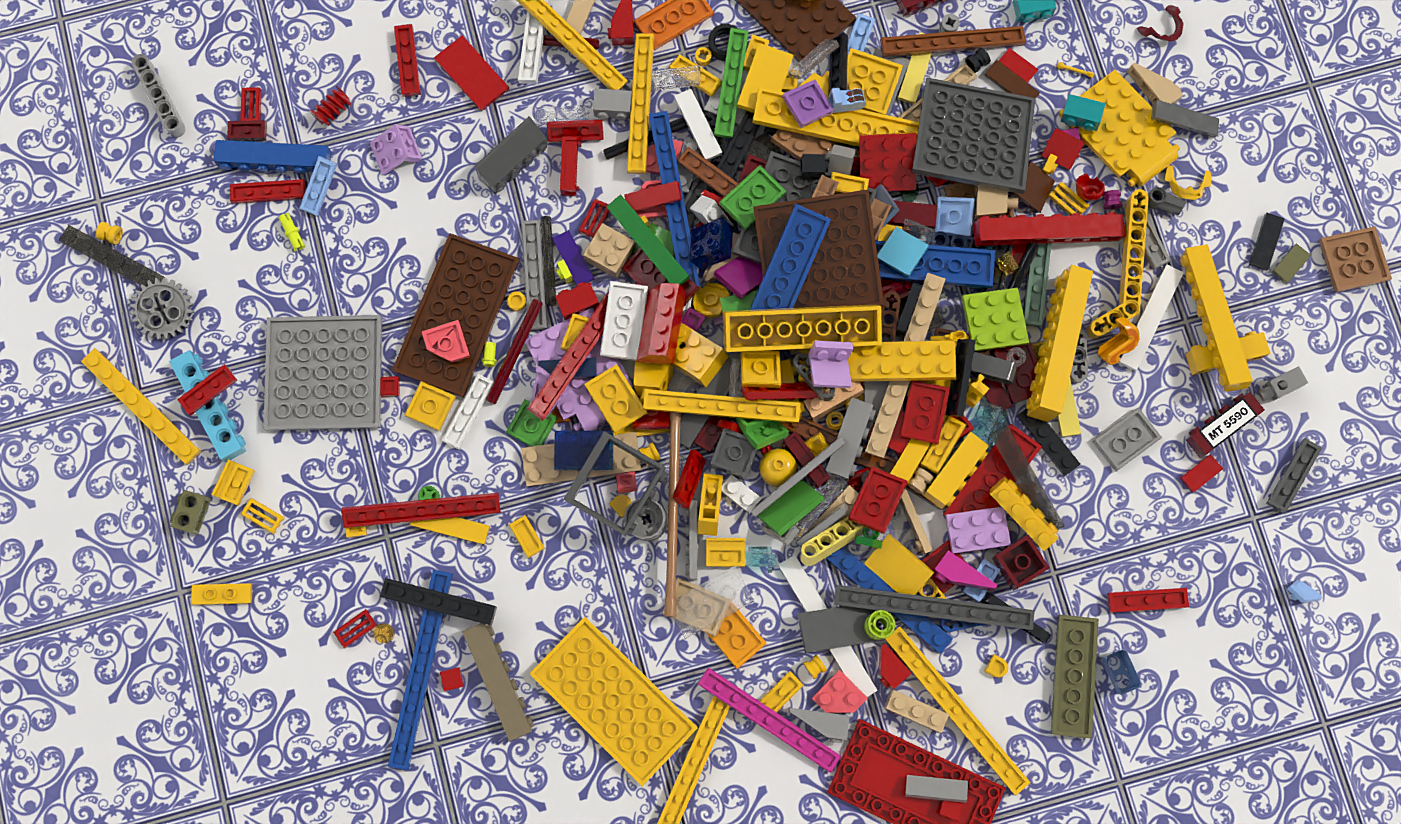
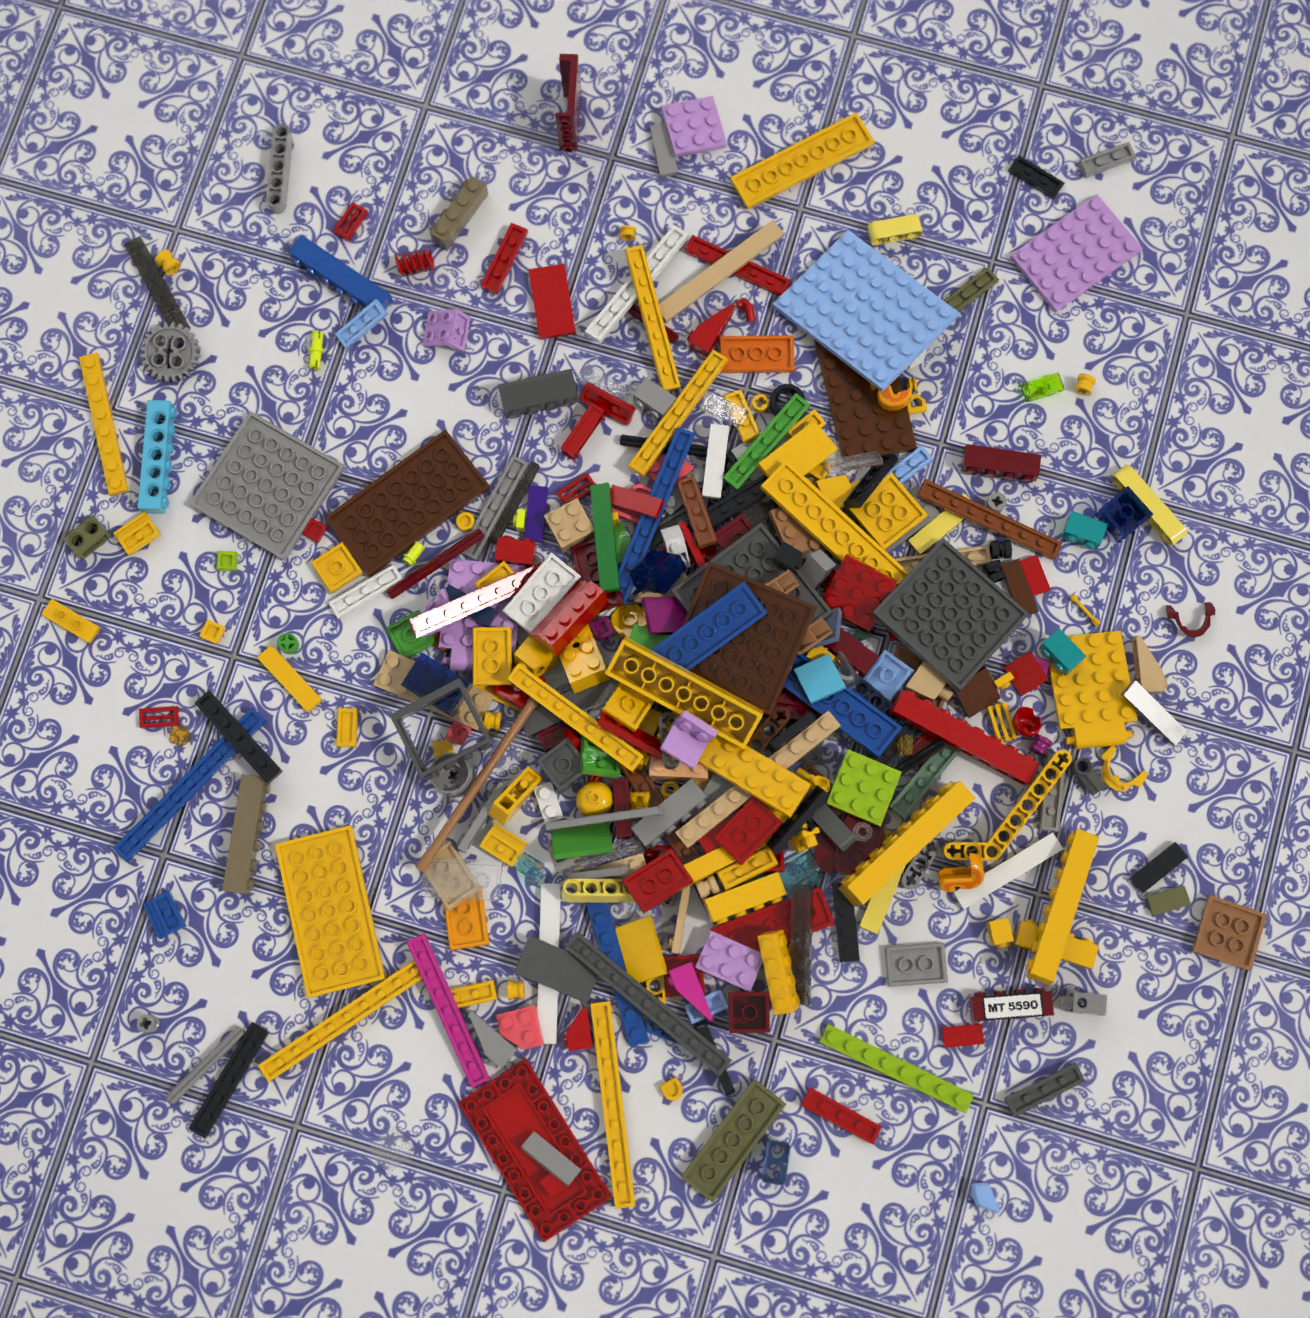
camera: 35 degrees right, 0 degrees up
red plate [177,364,238,416] -> none
dark red plate [227,120,267,141] -> none
red tile [230,179,306,204] -> none
yellow tile [241,498,285,534] -> none
red tile [341,492,501,528] -> none
coral plate [422,320,470,363] -> none
red tile [440,667,464,692] -> none
red tile [672,449,706,509] -> none
bright green tile [719,165,786,231] -> none
medium lavender plate [782,80,834,128] -> none
light blue leg [828,88,866,113] -> none
yellow tile [830,172,869,194] -> none
green tile [855,527,883,549] -> none
lime wheel [864,610,895,640] -> none
tan brick [883,690,949,733] -> none
none -> blue plate [143,891,186,939]
none -> lime tile [216,551,238,571]
none -> dark tan brick [430,175,488,251]
none -> lime plate [819,1024,974,1113]
none -> black wheel [982,559,1006,583]
none -> yellow brick [986,917,1014,949]

